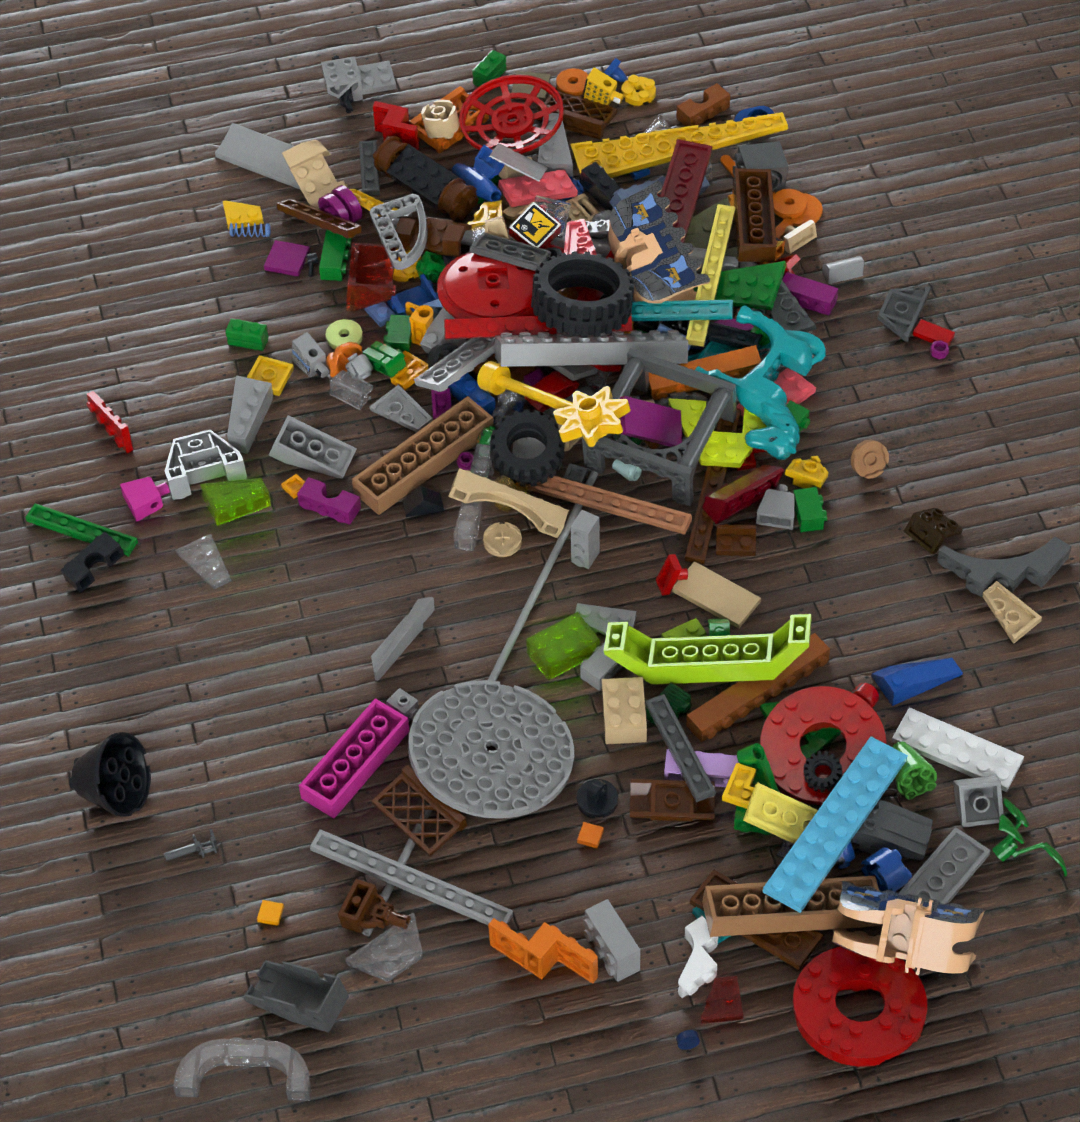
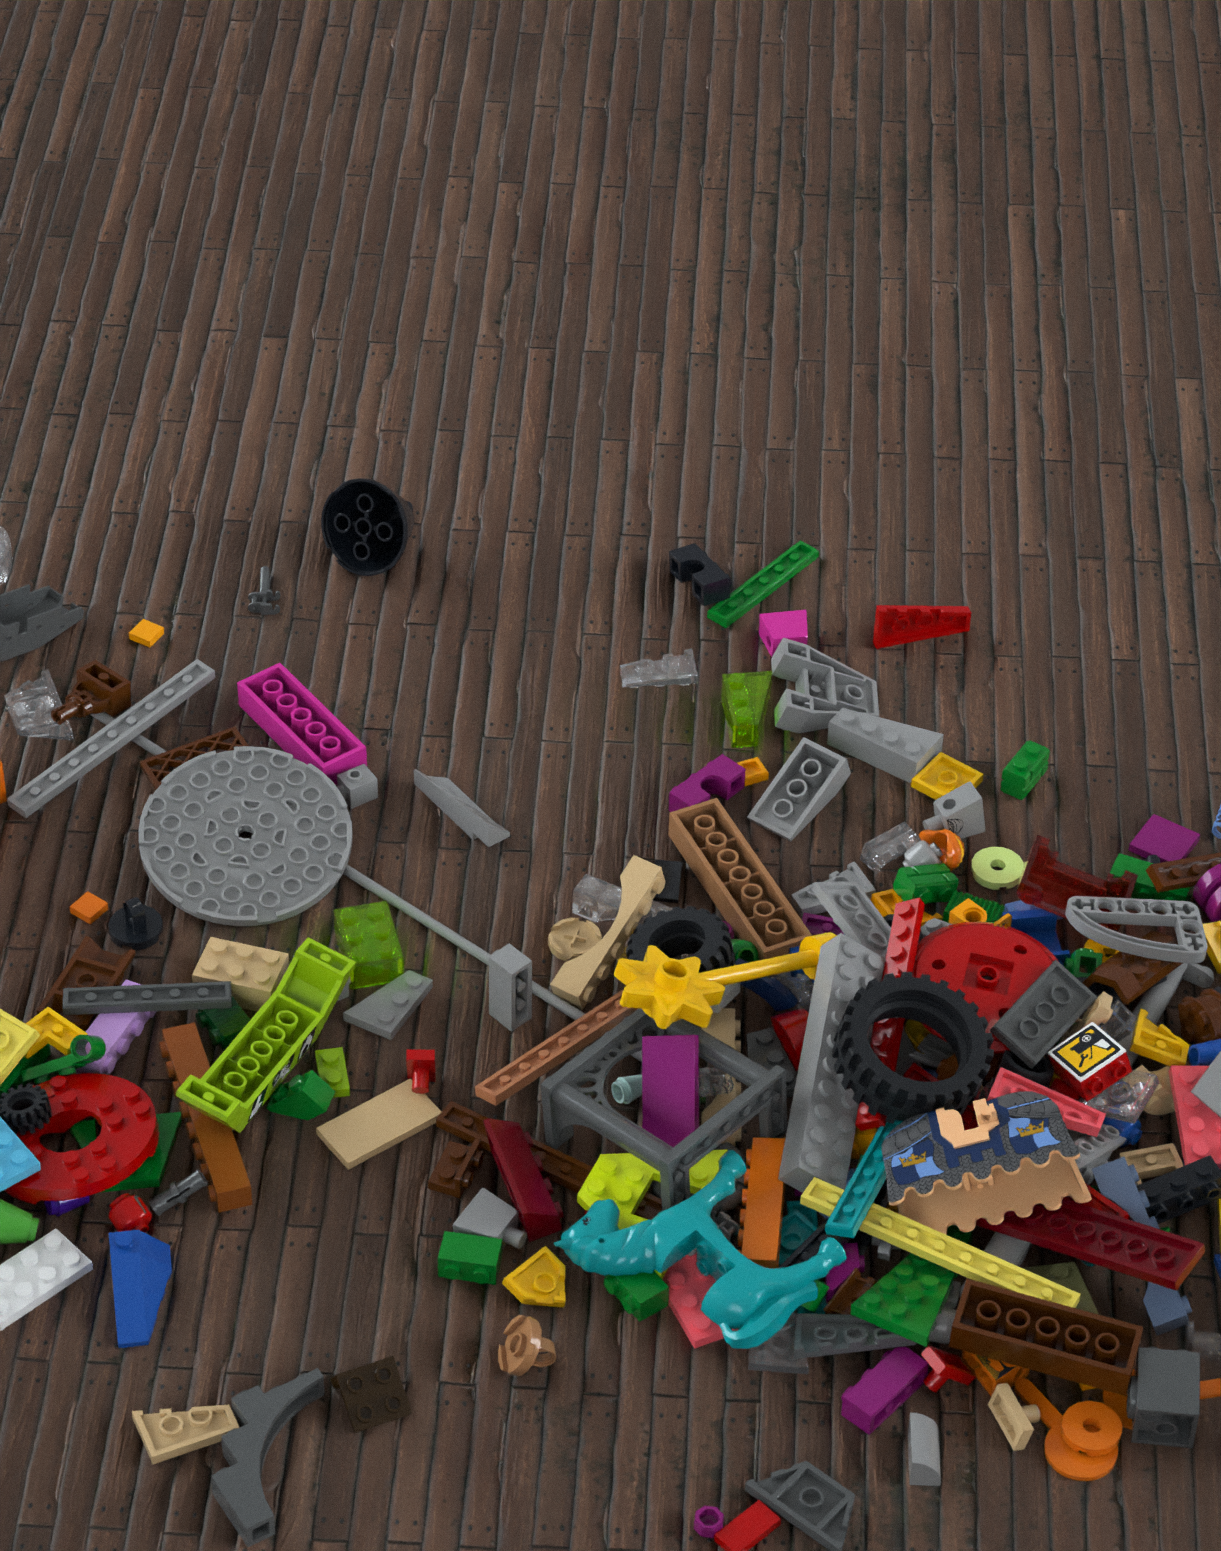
camera: 105 degrees right, 10 degrees down
none -> dark grey pin [149,1169,208,1216]

